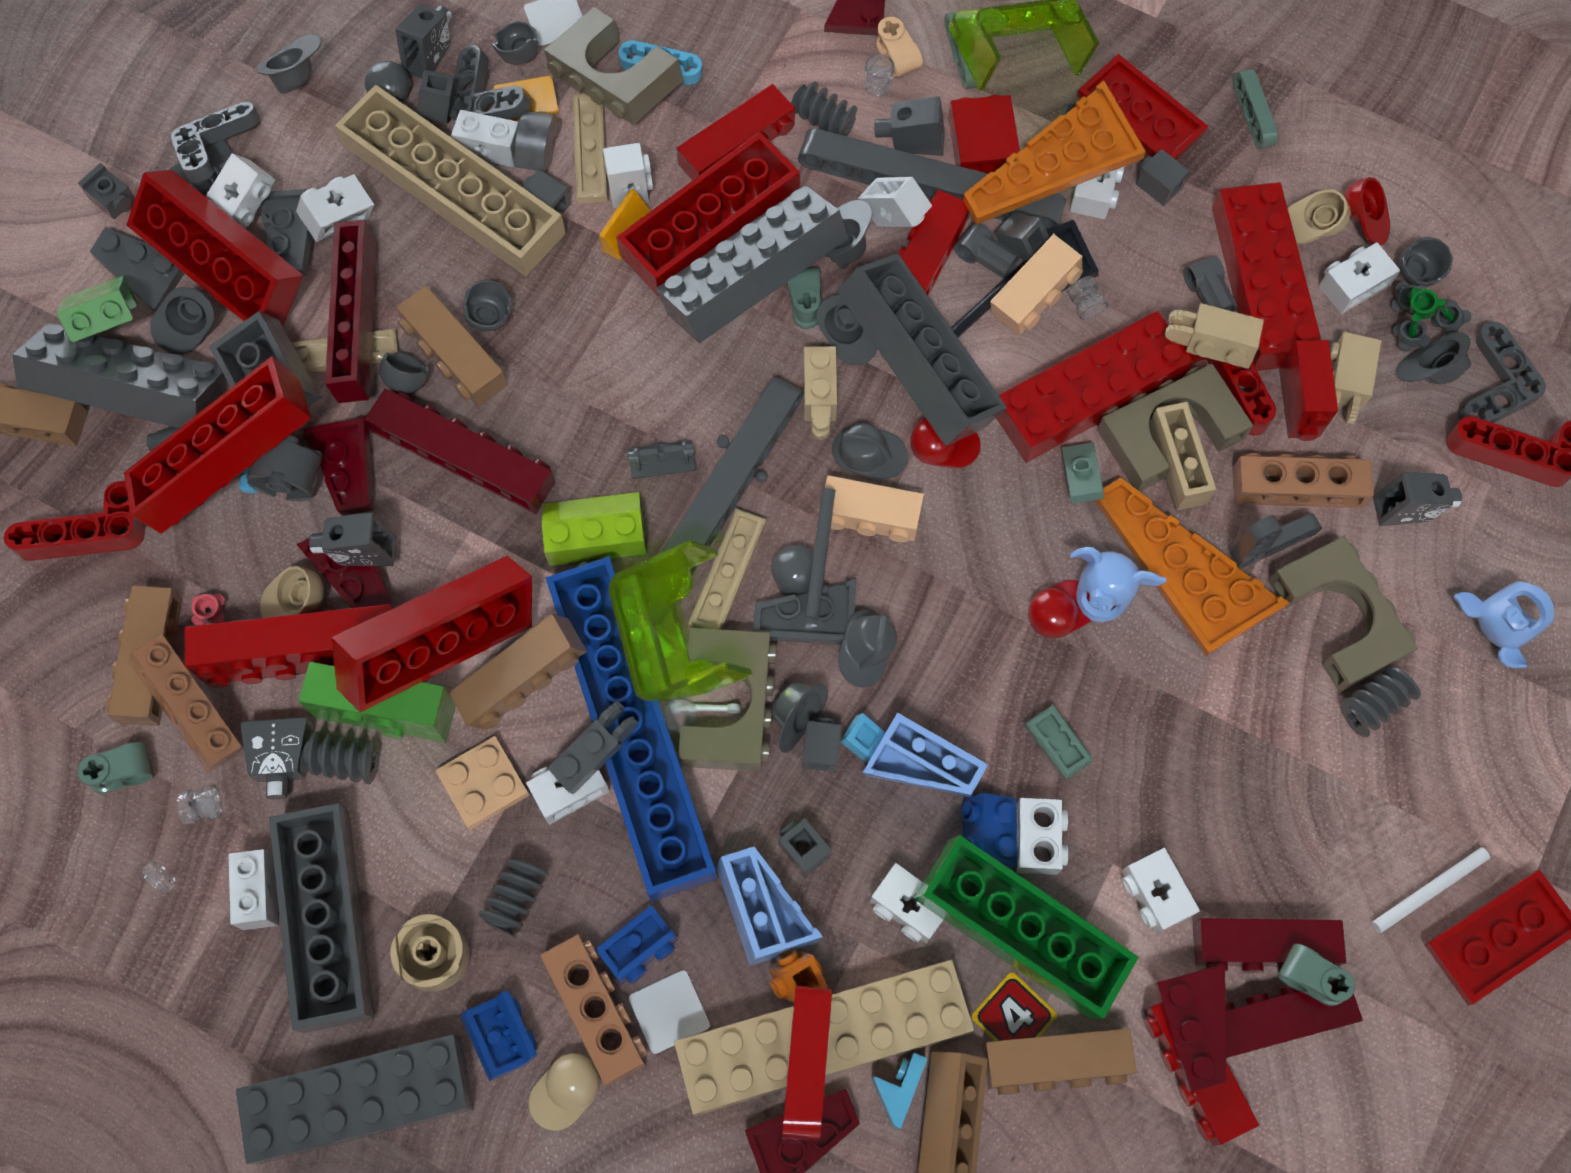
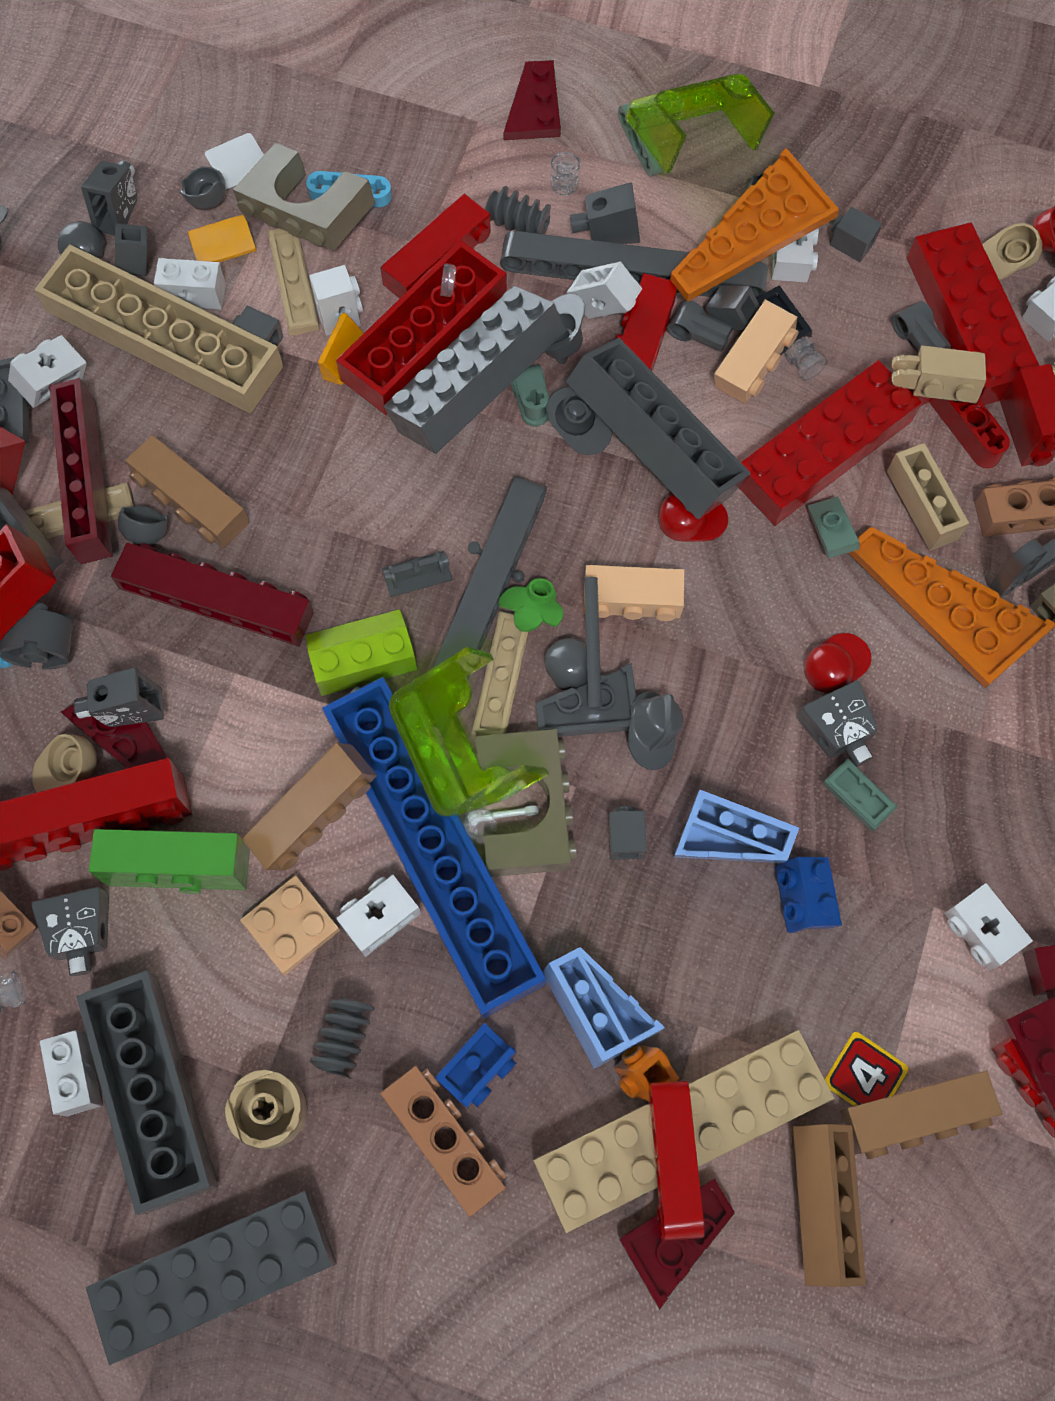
camera: 10 degrees left, 0 degrees up
dark grey piece [300,731,379,785] -> none
dark red wing [303,417,373,516] -> none
red brick [332,555,532,712] -> none
dark grey beam [449,45,531,122] -> none
blue bracket [460,990,537,1082] -> none
dark grey hair [463,280,511,332] -> none
flat silver brick [514,110,562,172] -> none
tan cap [529,1053,601,1131] -> none
dark grey hinge [548,702,638,794] -> none
white sticker [629,970,710,1054] -> none
dark grey piece [772,682,828,753] -> none
dark grey brick [778,818,832,878] -> none
tan hinge [804,346,837,441] -> none
dark grey piece [832,424,908,479] -> none
medium azure plate [840,713,885,762] -> none
white brick [870,863,943,944] -> none
medium azure slope [872,1053,927,1130] -> none
light nougat piece [876,17,923,78] -> none
green brick [913,835,1139,1020] -> none
red brick [948,95,1020,174] -> none
black bar [951,262,1026,338] -> none
white brick [1016,798,1068,875] -> none
light blue piece [1070,547,1167,622] -> none
red plate [1077,54,1208,160] -> none
dark tan arch [1097,364,1253,491] -> none
sand green beam [1234,69,1278,149] -> none
none -> clear tile [440,263,456,297]
none -> bright green plate [498,578,563,632]
none -> dark grey torso [796,680,877,767]

